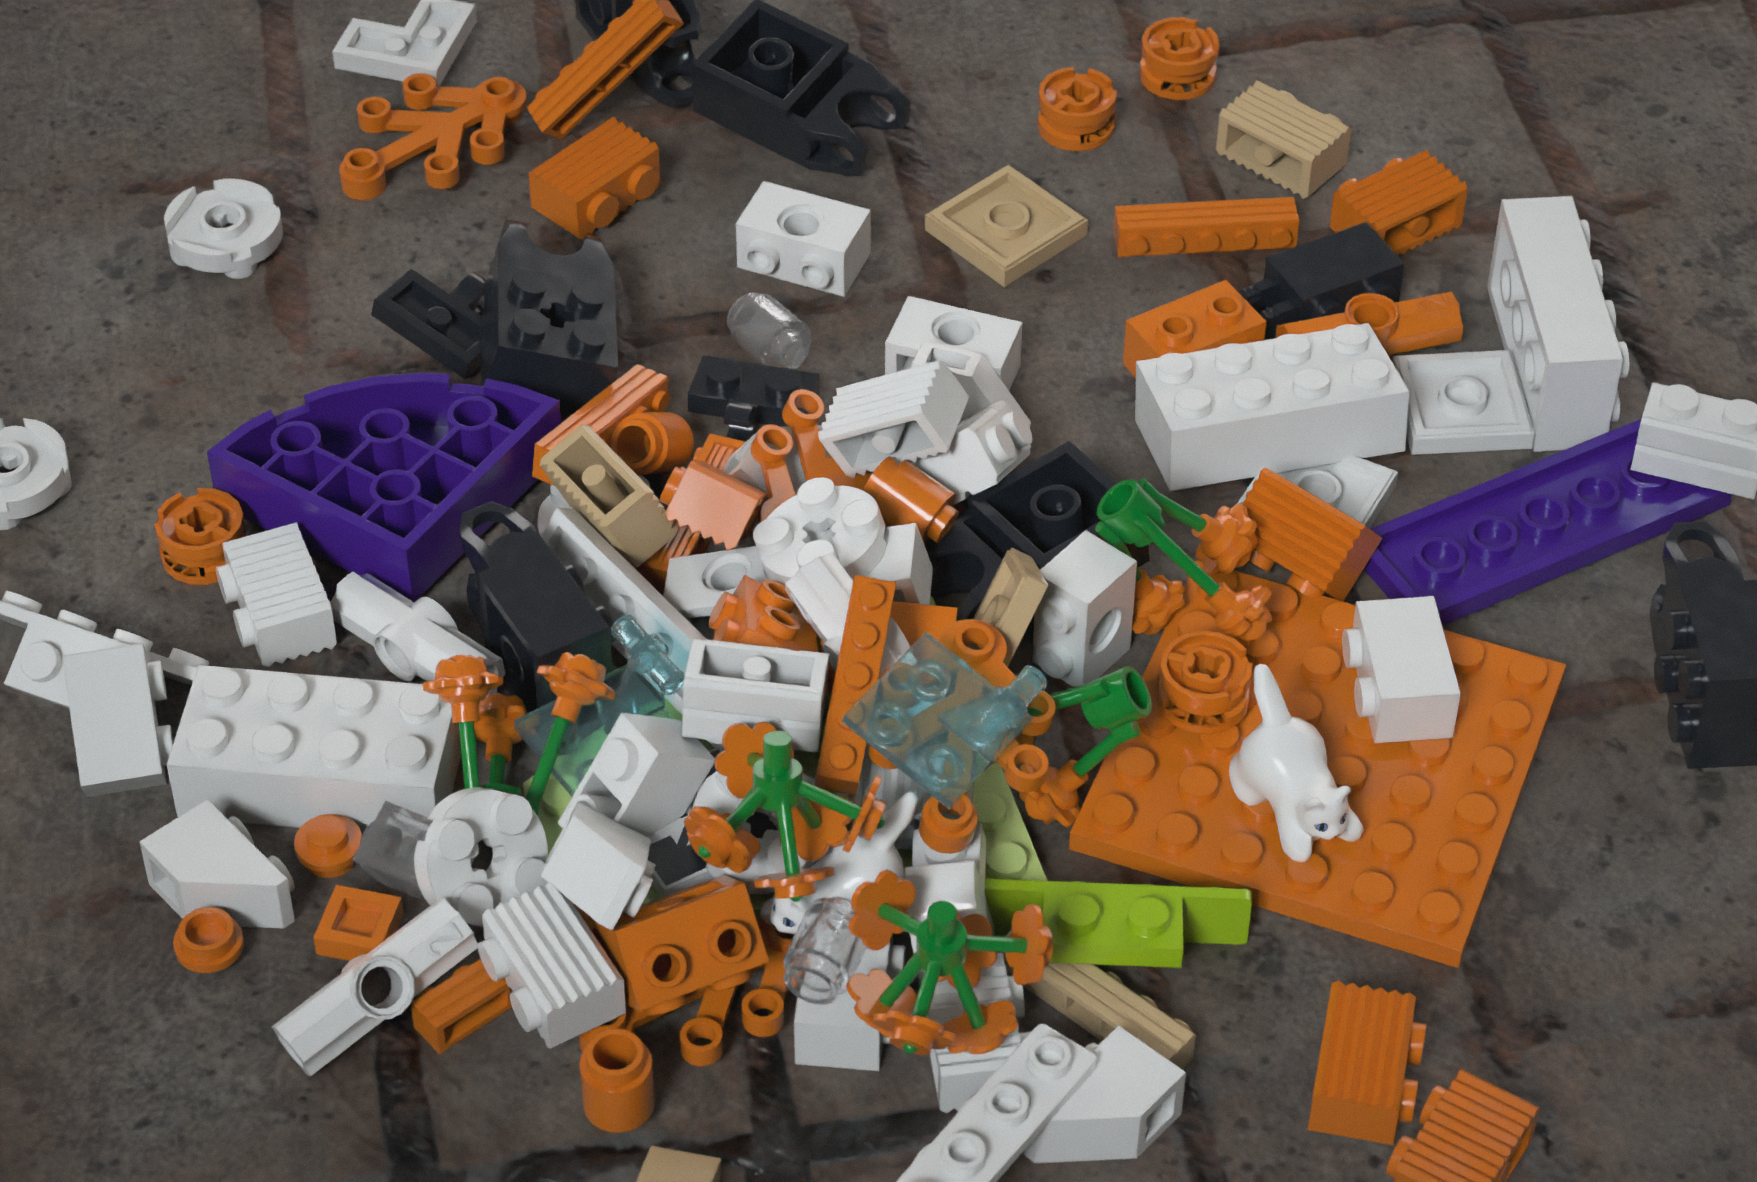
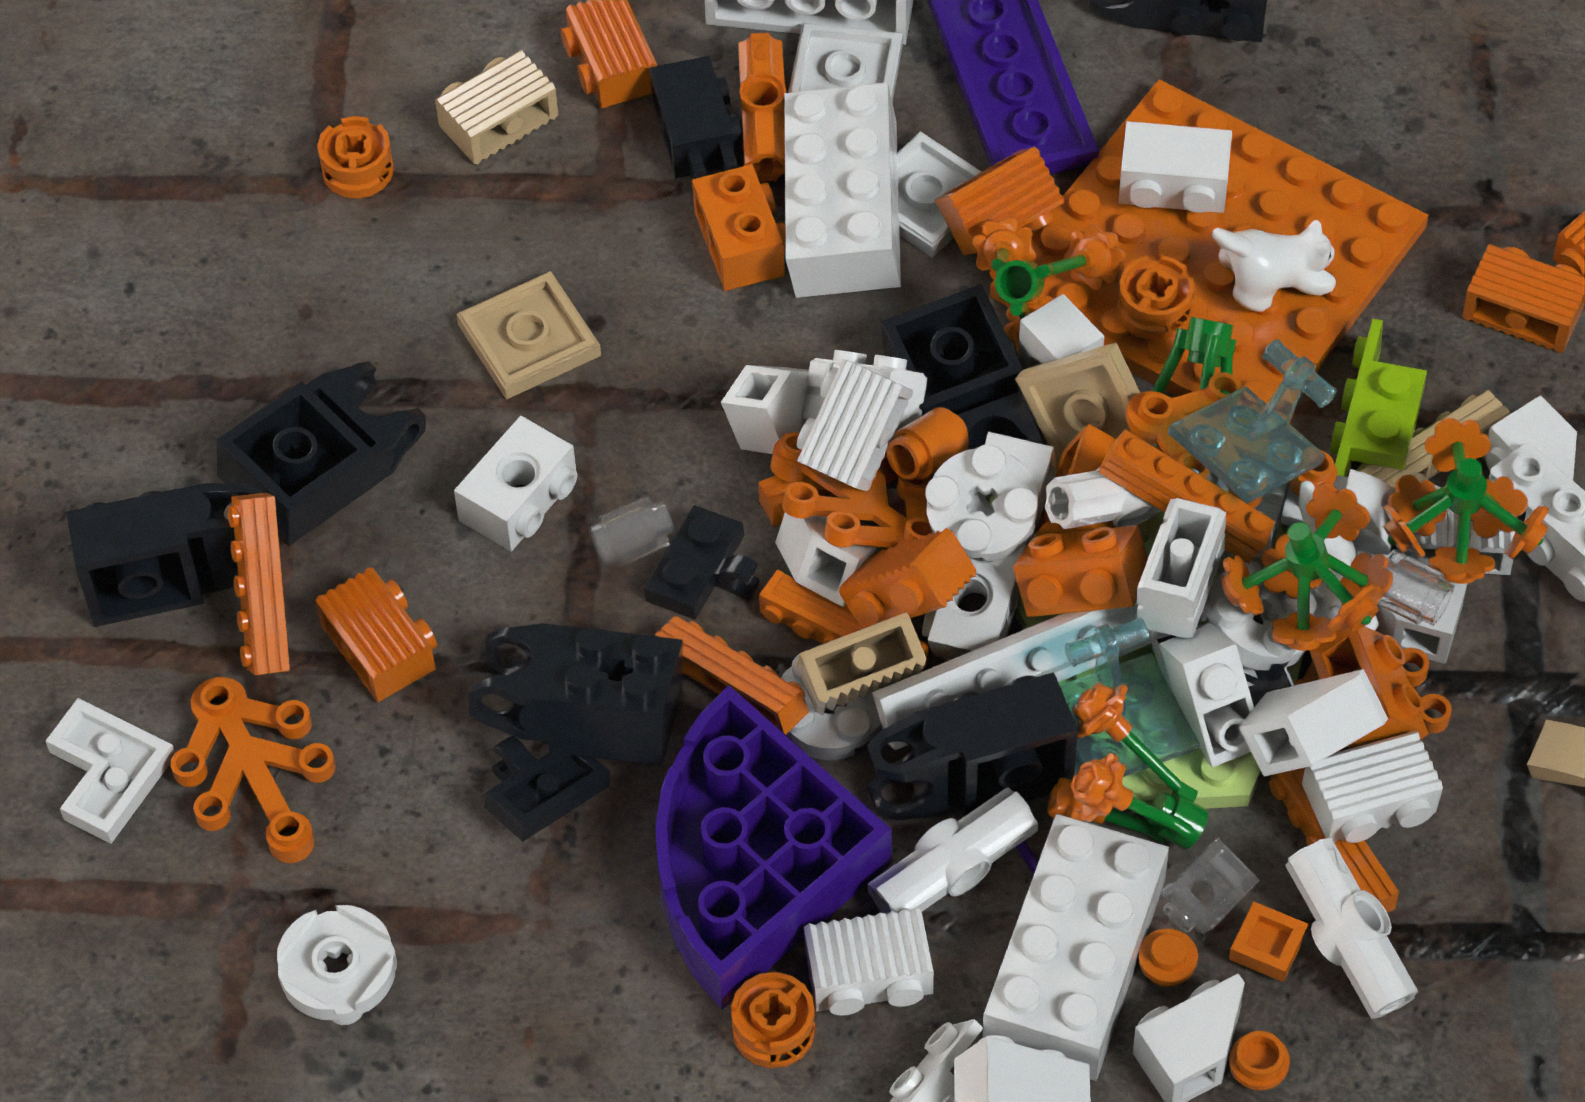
camera: 75 degrees left, 10 degrees up
white plate [414,787,548,927] -> none
orange brick [579,1029,655,1133] -> none
orange brick [611,412,694,475] -> none
white brick [885,296,1022,390] -> none
orange wheel [1037,67,1117,152] -> none
orange piece [1113,197,1299,257] -> none

